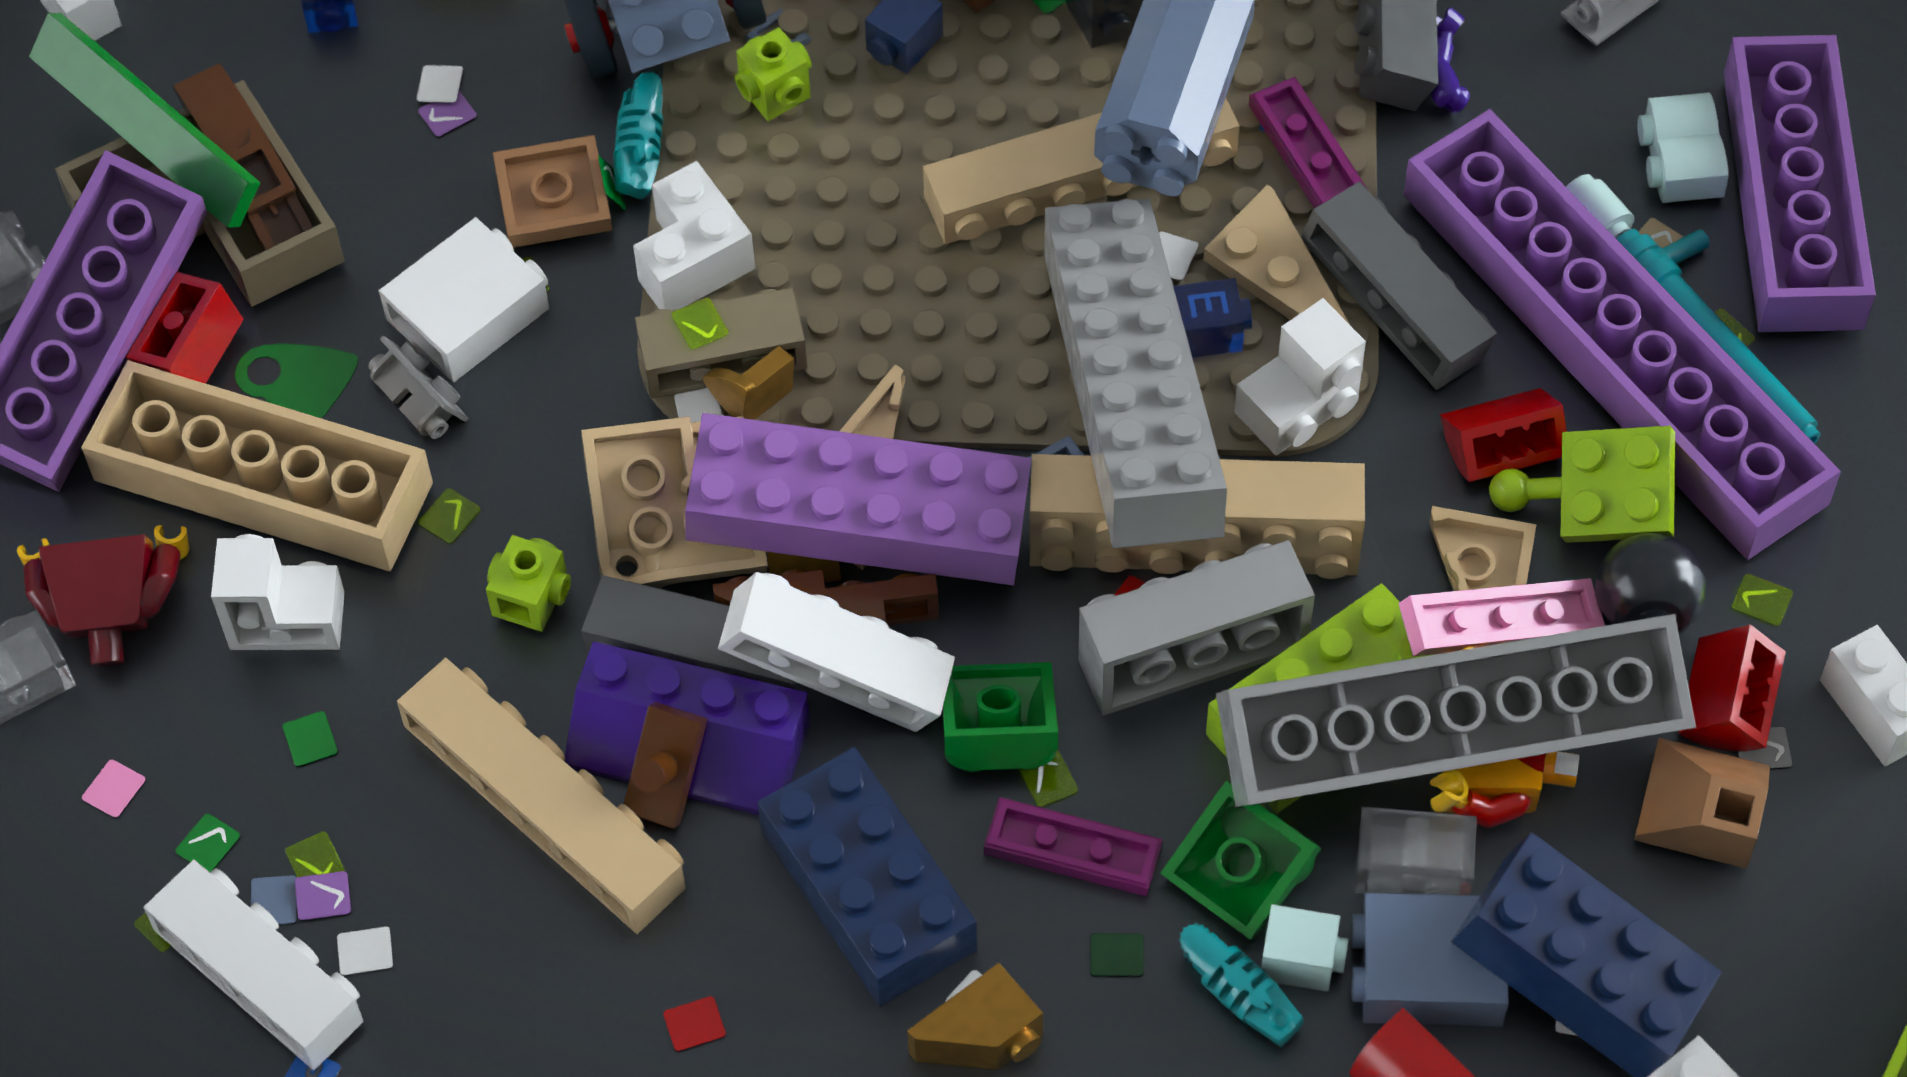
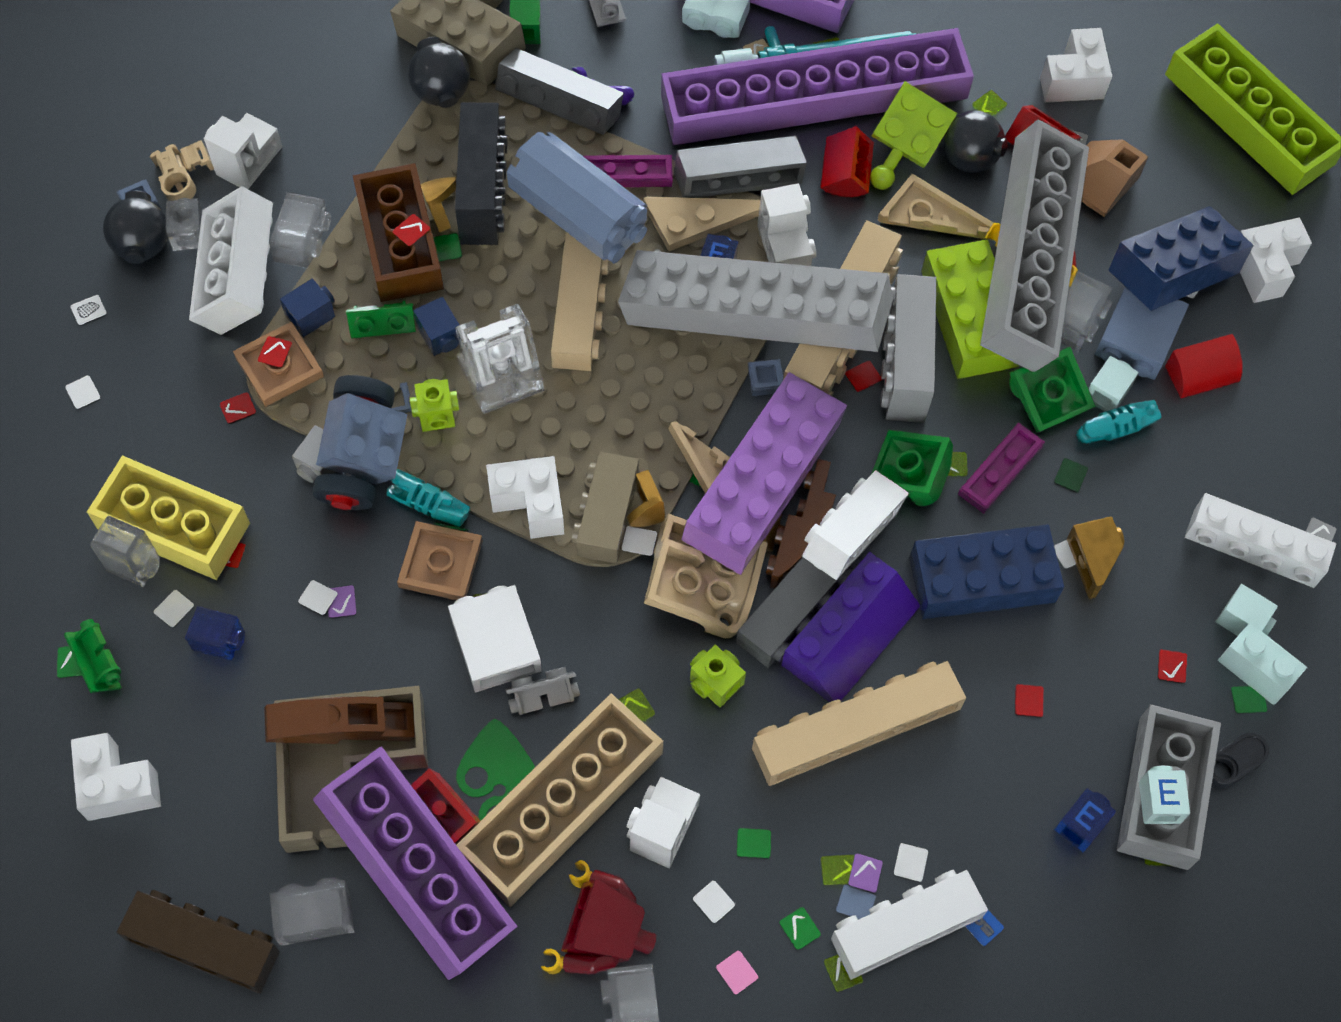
camera: 70 degrees left, 5 degrees up
tile [29,12,261,227] -> none
reddish brown tile [624,701,708,829] -> none
clear neon green sticker [671,297,729,349] -> none
bright pink plate [1398,578,1605,656] -> none
none -> clear brick [455,304,545,414]
none -> white sticker [693,881,735,923]

